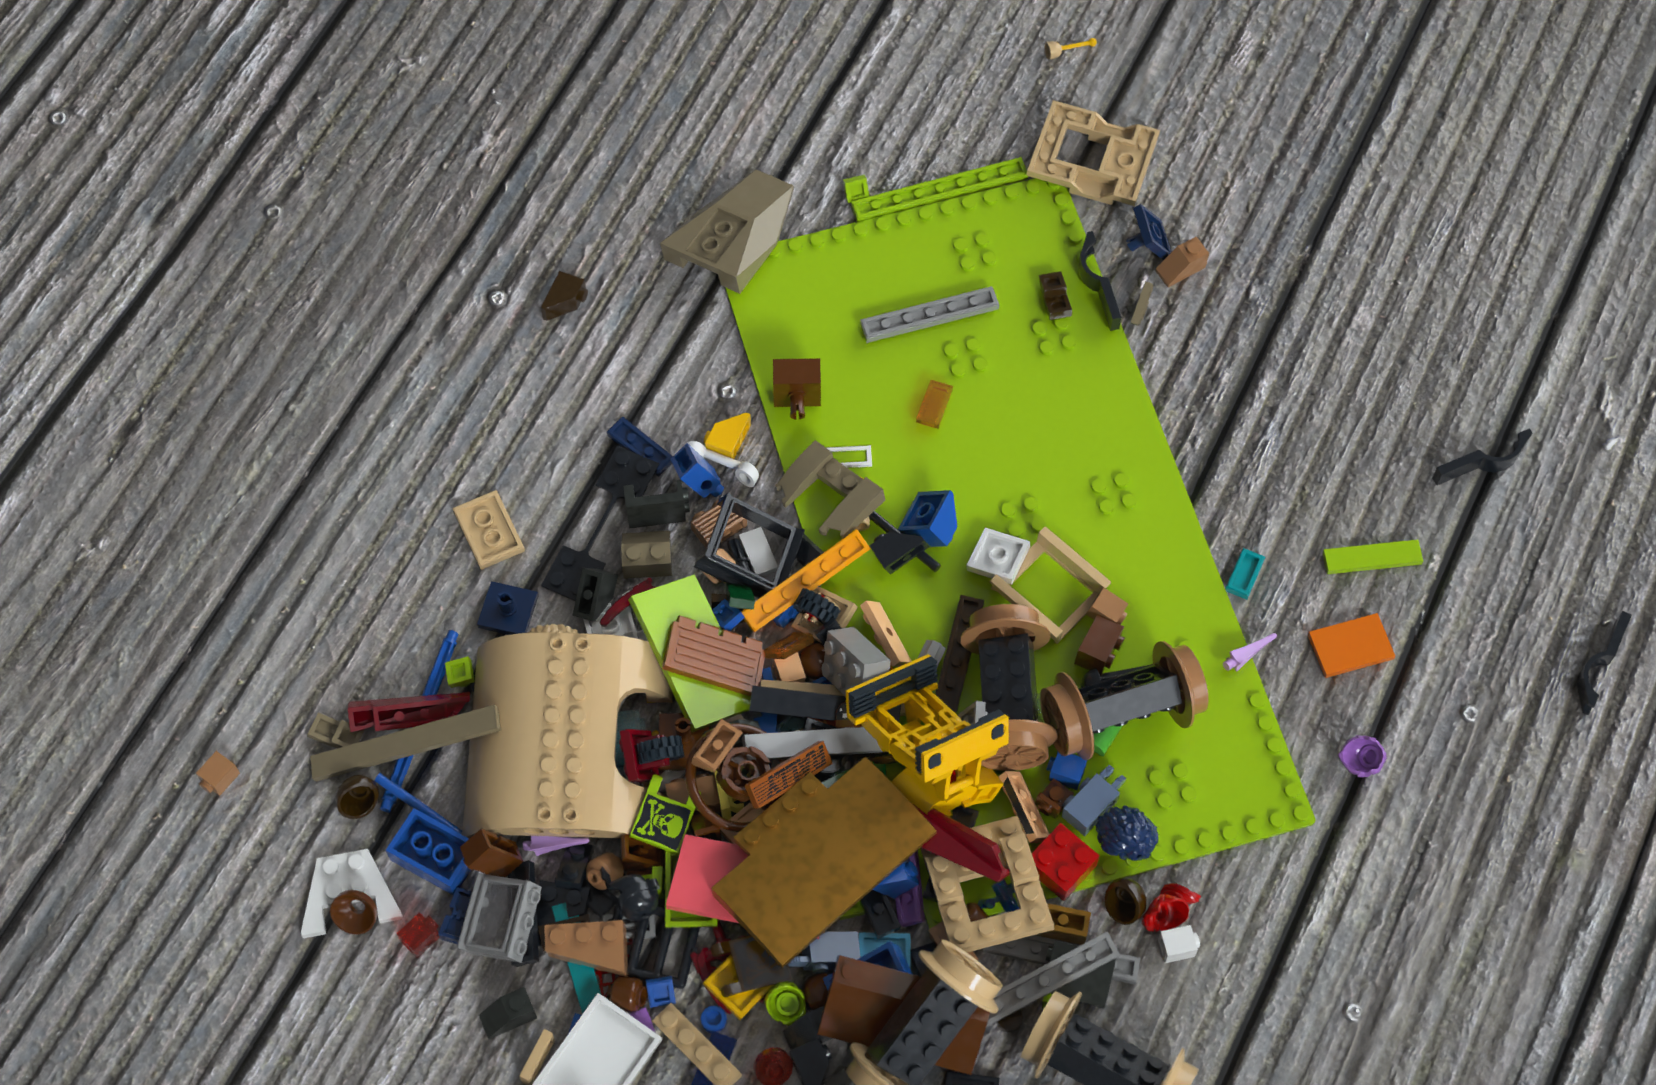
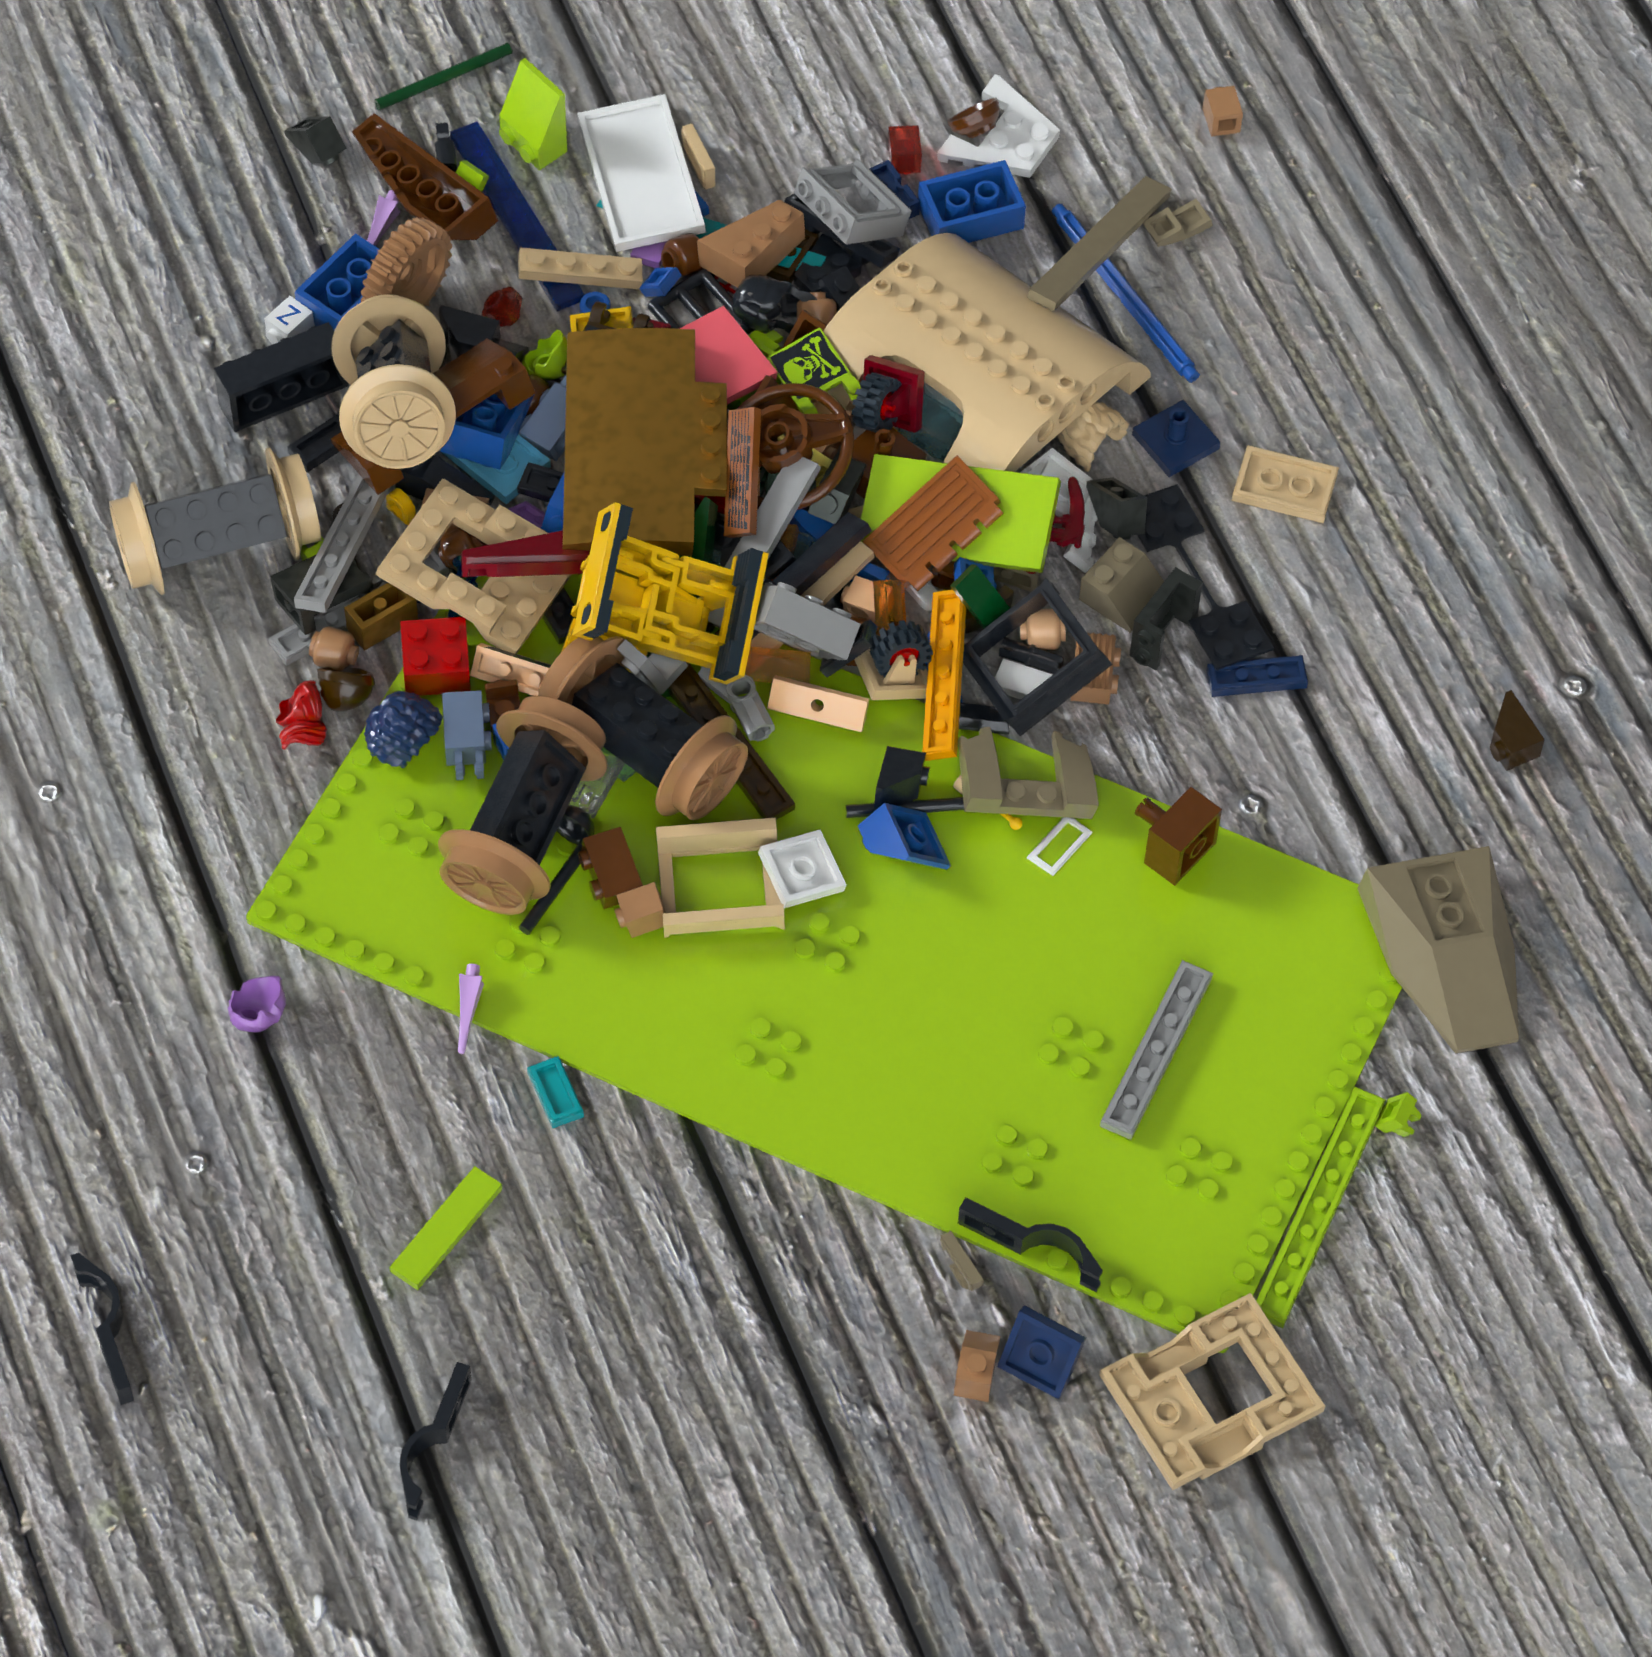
camera: 130 degrees right, 5 degrees down
dark brown hat [335,775,379,819] -> none
dark red wedge [348,692,470,732] -> none
blue bar [374,773,462,834] -> none
lime tile [445,656,475,688] -> none
reddish brown piece [460,828,523,877] -> none
pearl dark grey slope [479,987,537,1040] -> none
blue torso [670,443,724,498] -> none
white piece [684,441,759,487] -> none
medium nougat slope [691,718,743,773] -> none
yellow slope [703,413,751,459] -> none
clear orange tile [916,380,953,429] -> none
dark brown slope [1039,271,1072,320] -> none
hinge [1044,38,1097,60] -> none
white brick [1158,925,1200,963] -> none
orange tile [1308,613,1395,678] -> none
none -> medium nougat head [309,626,359,671]

